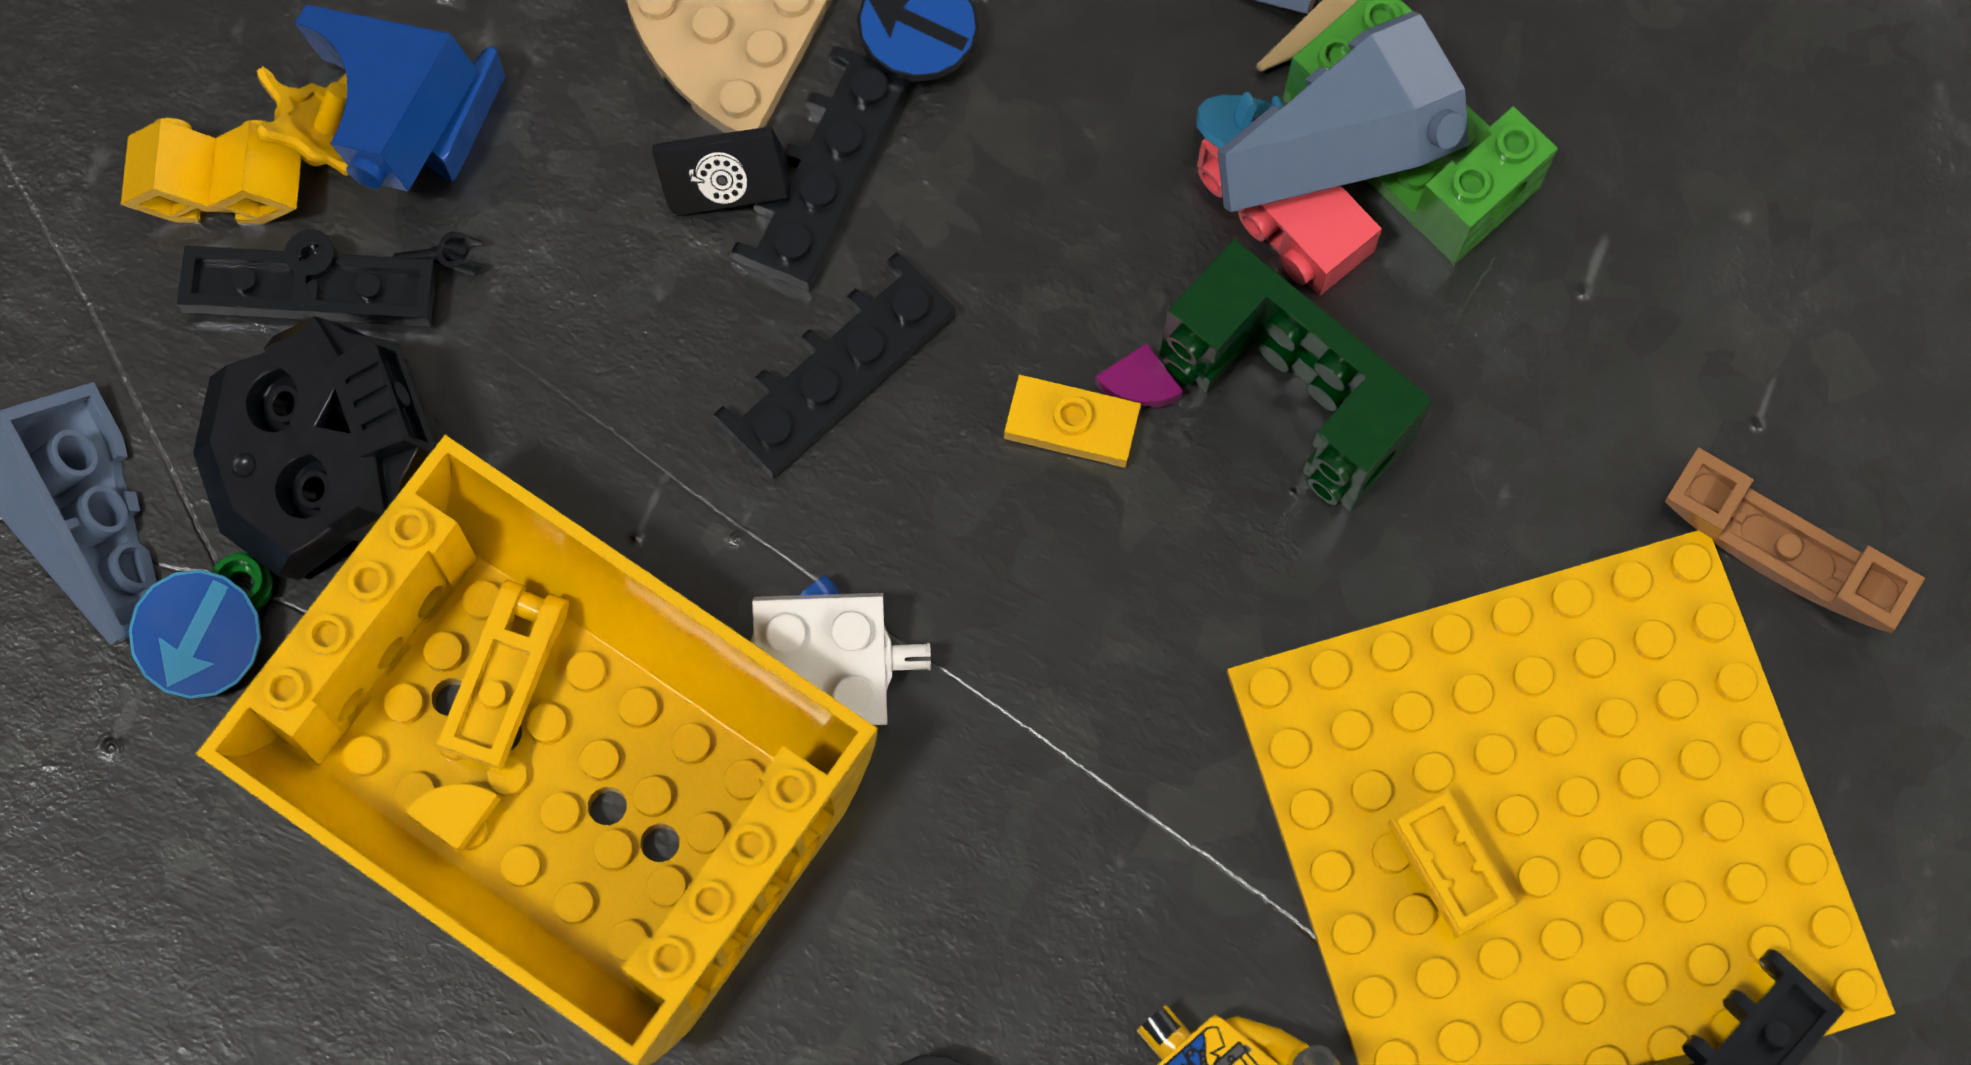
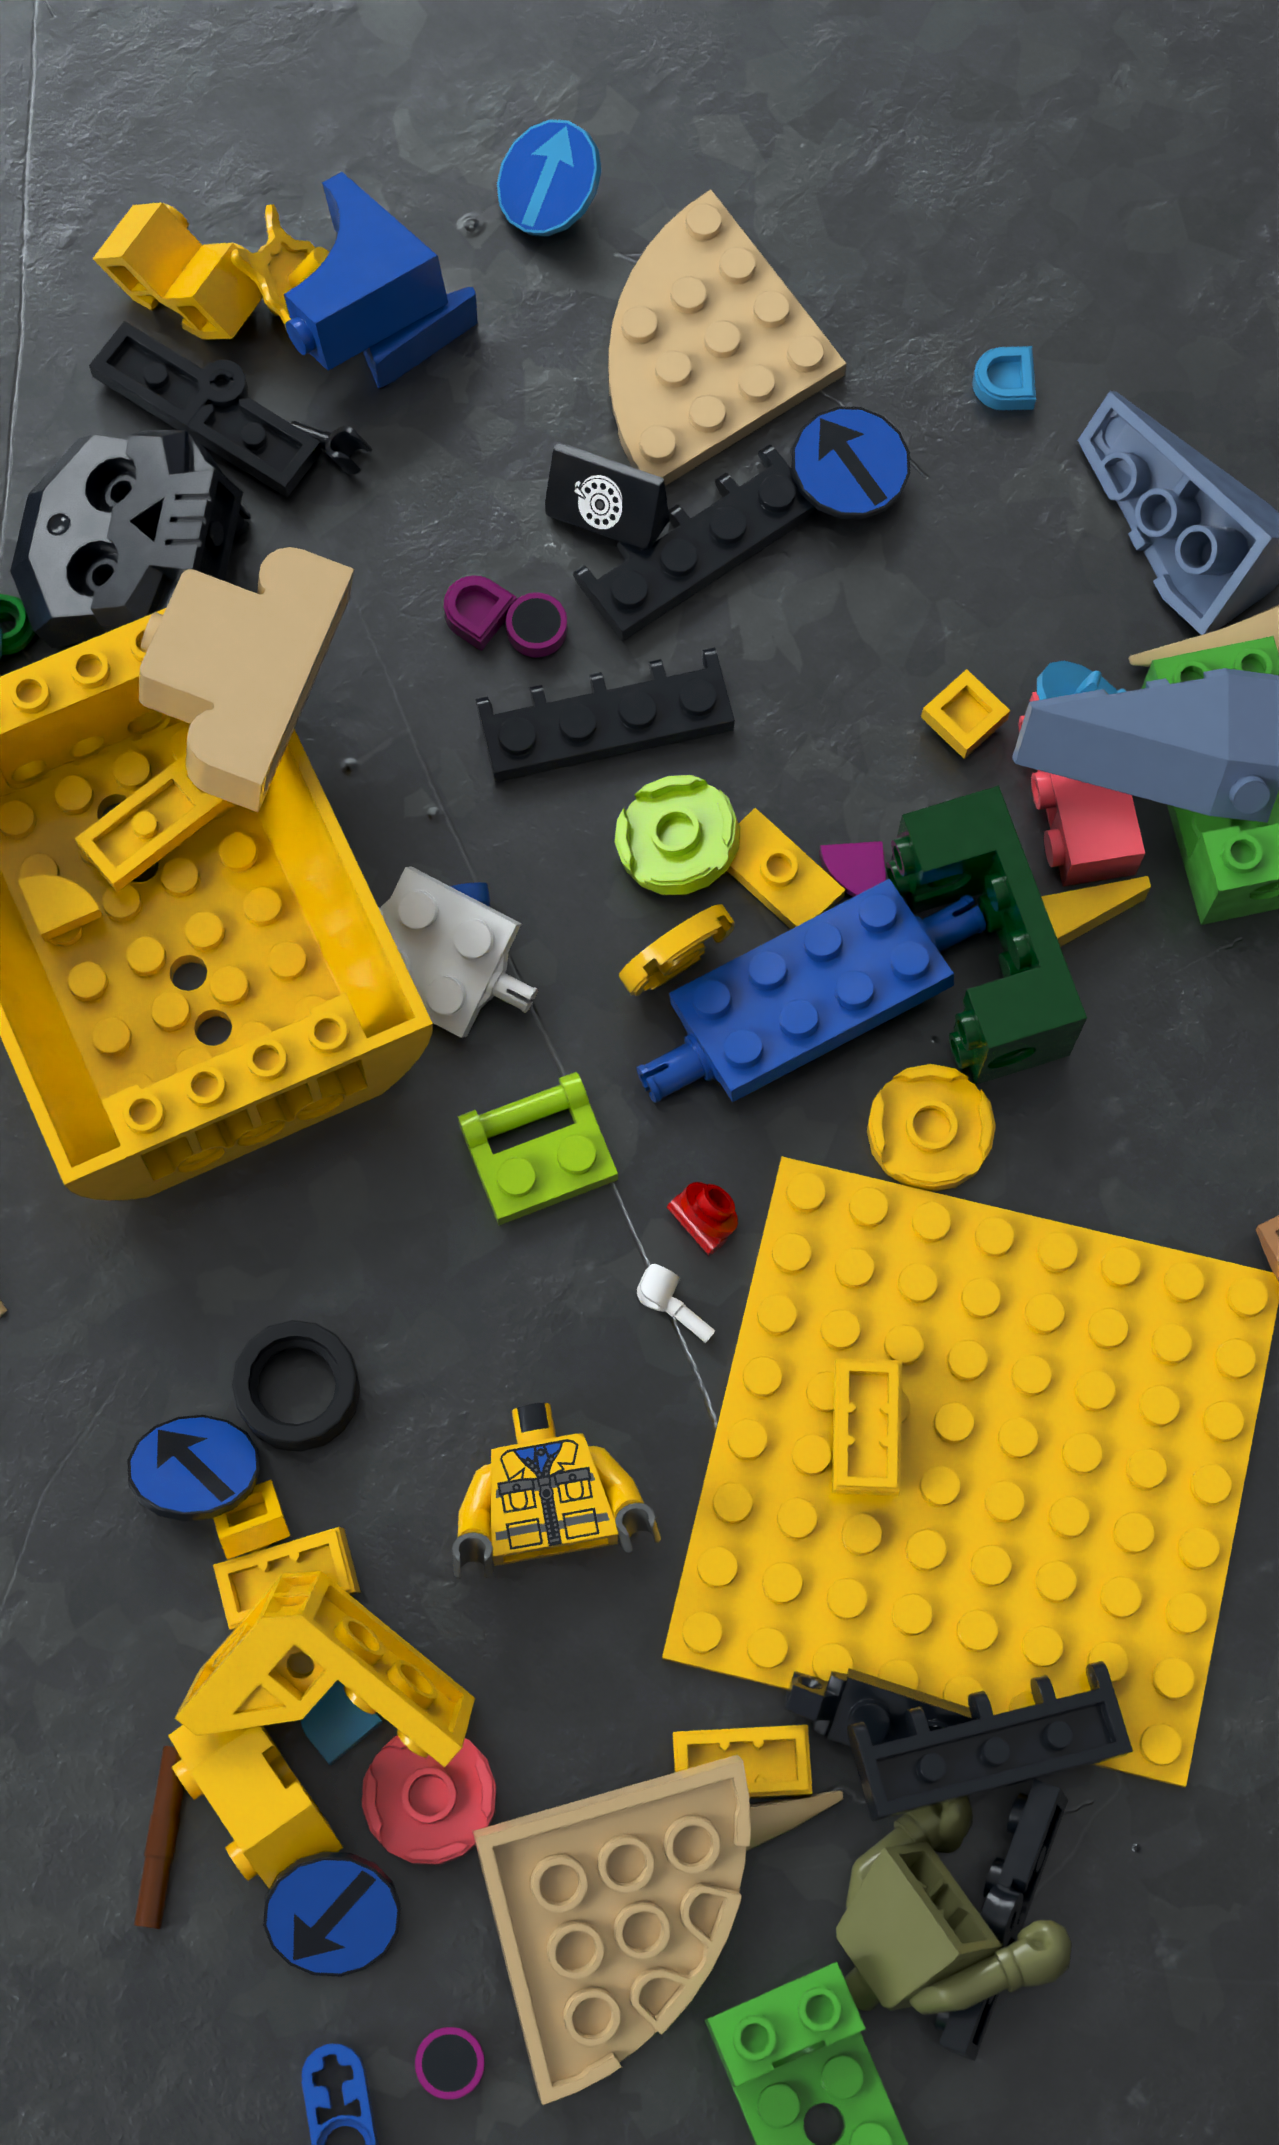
camera: 30 degrees right, 0 degrees up
none -> tan brick [139,547,354,812]
none -> magenta tile [444,576,517,651]
none -> lime plate [457,1071,618,1225]
none -> tile [506,593,567,657]
none -> lime tile [615,775,740,895]
none -> yellow tile [619,904,735,996]
none -> blue plate [636,879,986,1103]
none -> white hand [637,1264,715,1343]
none -> red plate [666,1182,738,1256]
none -> yellow tile [867,1064,996,1192]
none -> yellow plate [921,669,1011,759]
none -> yellow piece [1041,876,1151,947]

